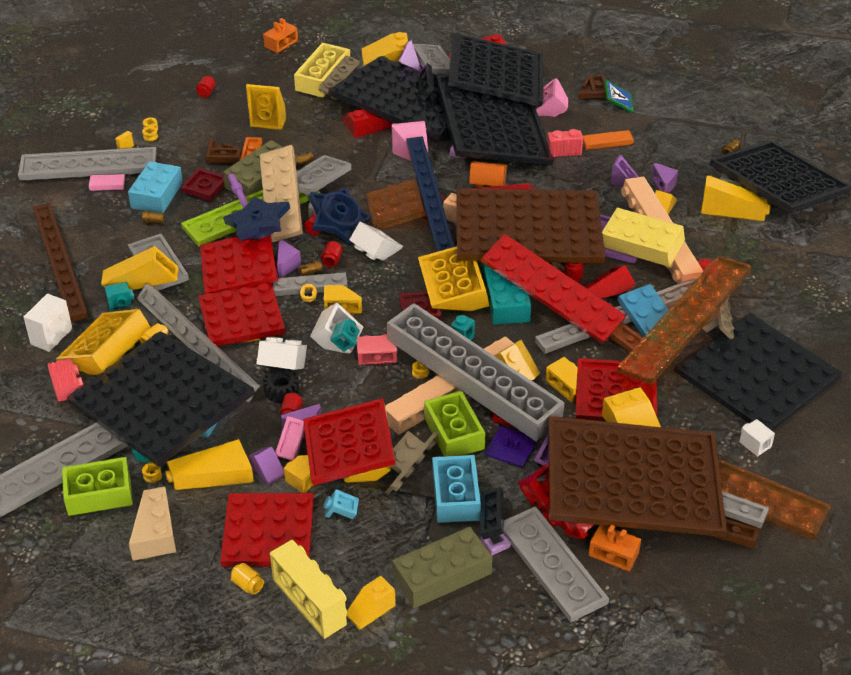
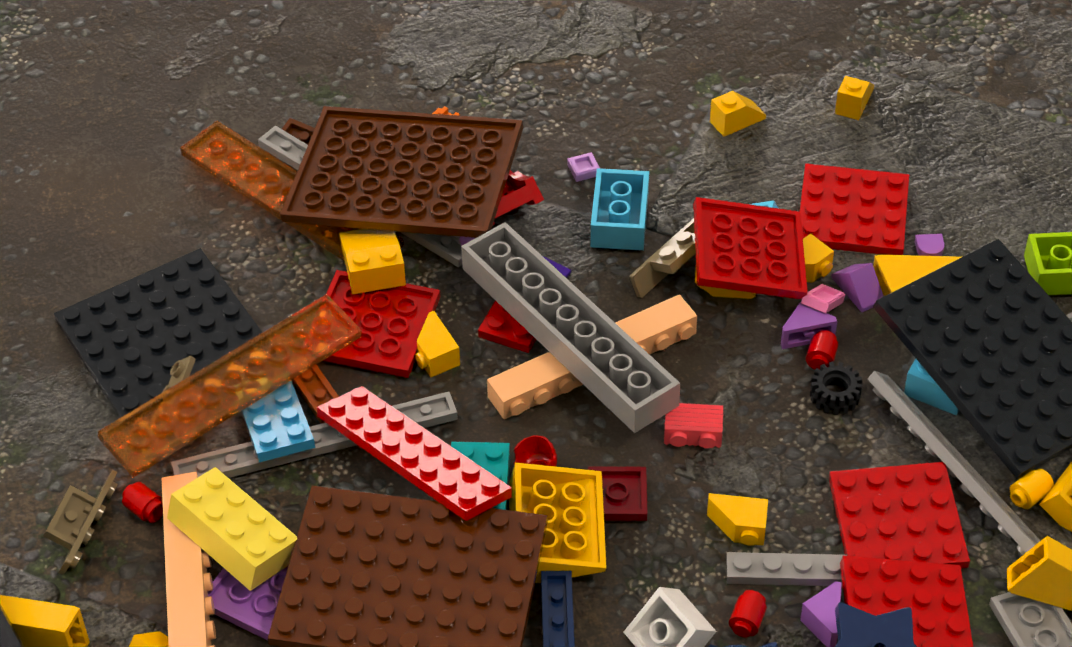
camera: 170 degrees left, 5 degrees up
tan wedge [129,487,176,561] -> none
yellow brick [231,563,264,595] -> none
white brick [257,337,307,370] -> none
light yellow brick [270,540,347,639] -> none
pearl gold pin [298,260,322,276] -> none
yellow bush [300,284,317,302] -> none
white slope [310,303,363,354] -> none
teal brick [330,318,360,352] -> none
olive brick [392,527,492,609] -> none
lime brick [424,391,485,457] -> none
teal brick [451,315,475,340] -> none
black plate [480,487,504,544] -> none
yellow slope [493,340,540,381] -> none
light grey plate [504,506,609,623] -> none
red wedge [584,265,636,298] -> none
white brick [739,419,775,457] -> none
none -> dark tan bracket [43,469,118,575]
none -> red hair [513,435,557,467]
none -> yellow slope [835,76,874,120]
none -> medium lavender tile [915,234,944,256]

